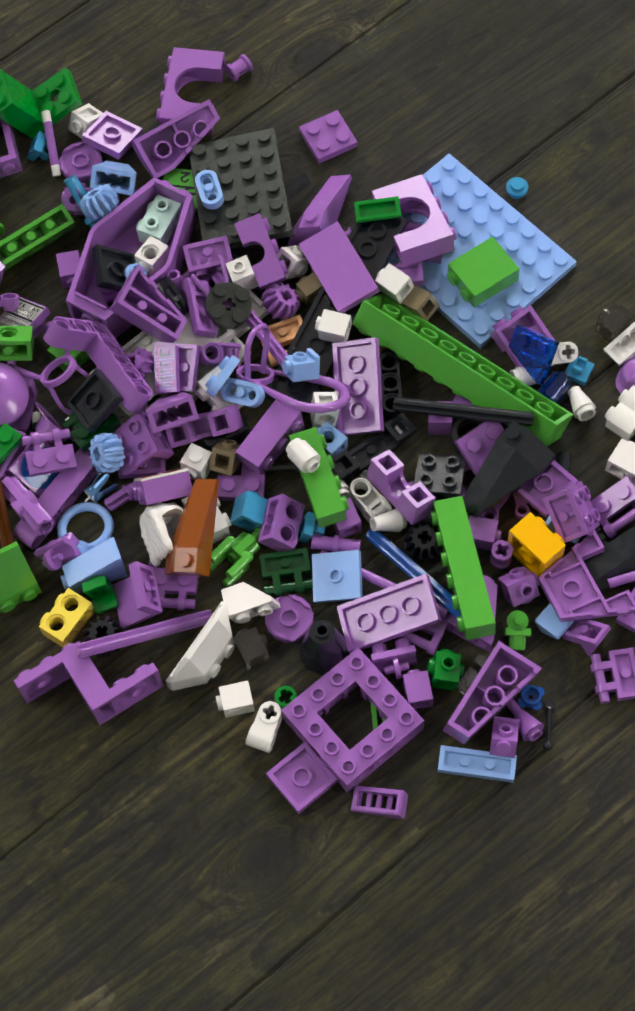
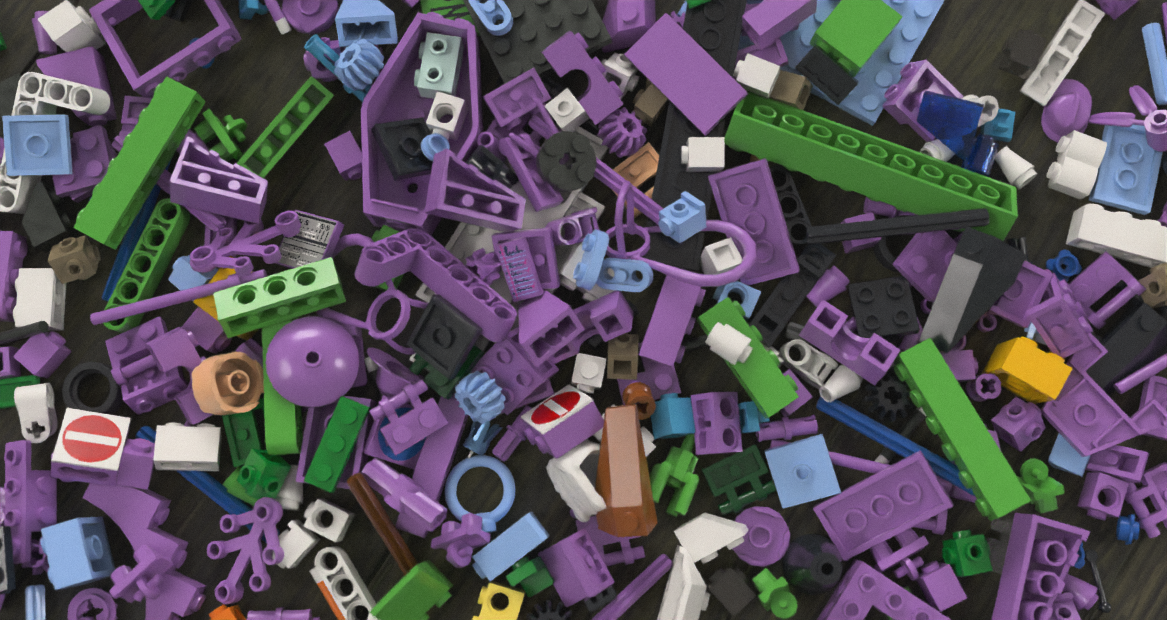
camera: 20 degrees left, 15 degrees up
none -> black tile [584,584,617,612]
none -> dark orange wheel [622,382,656,420]
none -> bright green hips [752,568,797,619]
none -> black plate [795,44,859,105]
none -> medium lavender cone [806,265,850,307]
none -> blue plate [1046,250,1081,282]
none -> medium lavender brick [1077,472,1129,521]
none -> blue plate [1116,514,1140,545]

